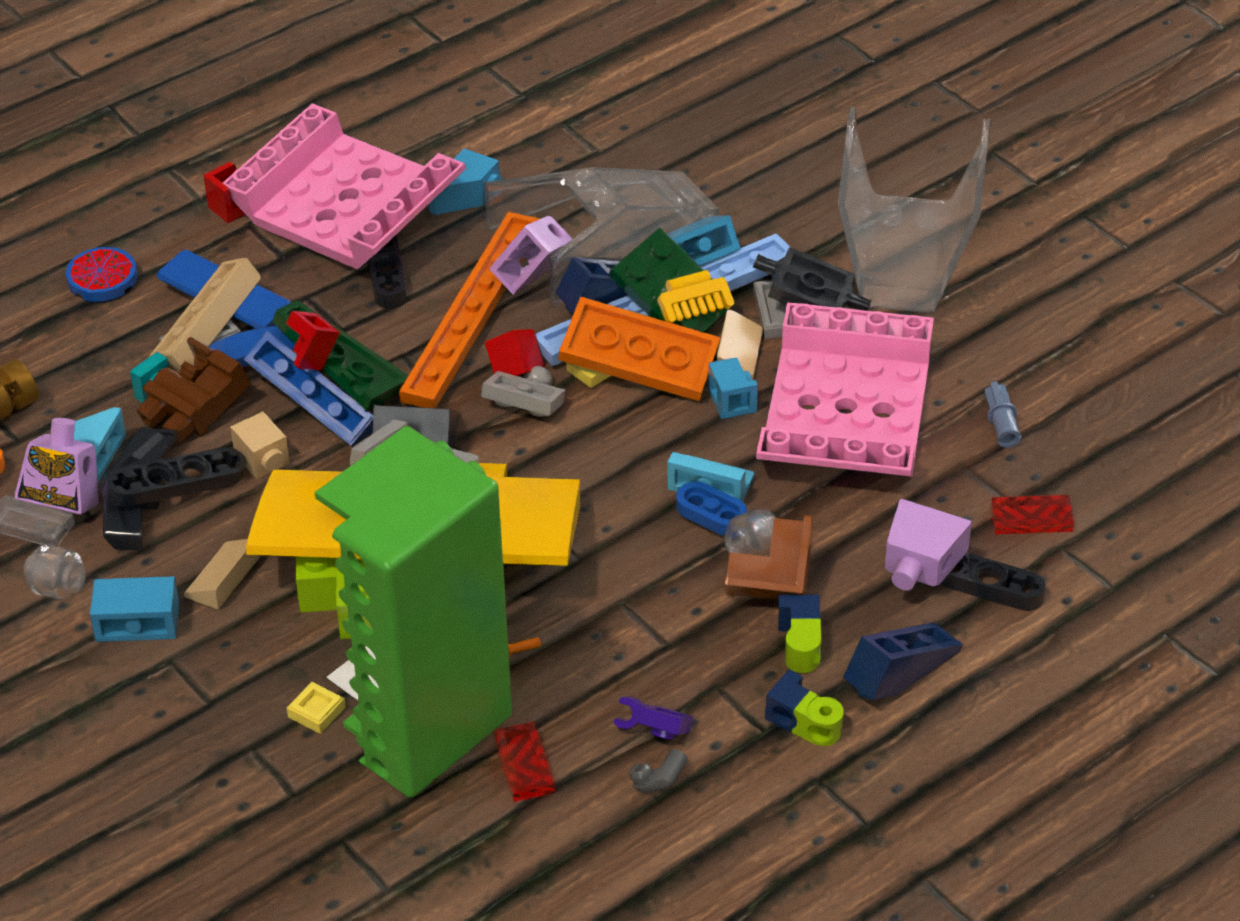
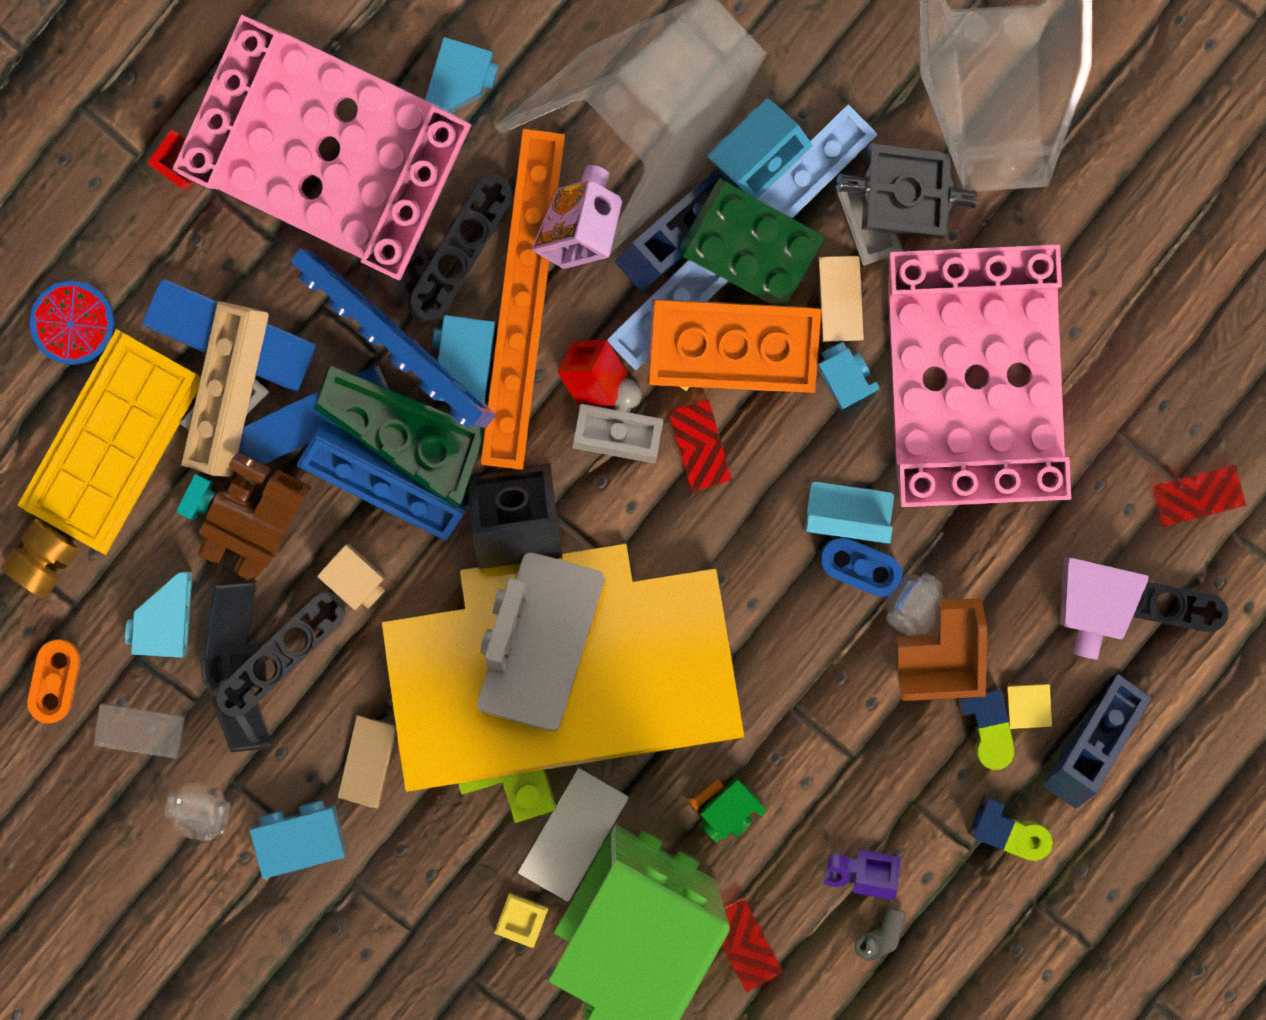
camera: 15 degrees left, 45 degrees up
lavender torso [15,418,99,514] -> none
red panel [286,311,340,370] -> none
yellow piece [657,270,734,323] -> none
sand blue axle [984,381,1021,448] -> none
none -> yellow piece [17,329,201,555]
none -> blue plate [290,248,497,428]
none -> black beam [407,175,512,322]
none -> dark azure brick [432,315,496,404]
none -> tile [668,399,732,492]
none -> green brick [700,777,767,843]
none -> light yellow tile [1006,684,1052,729]

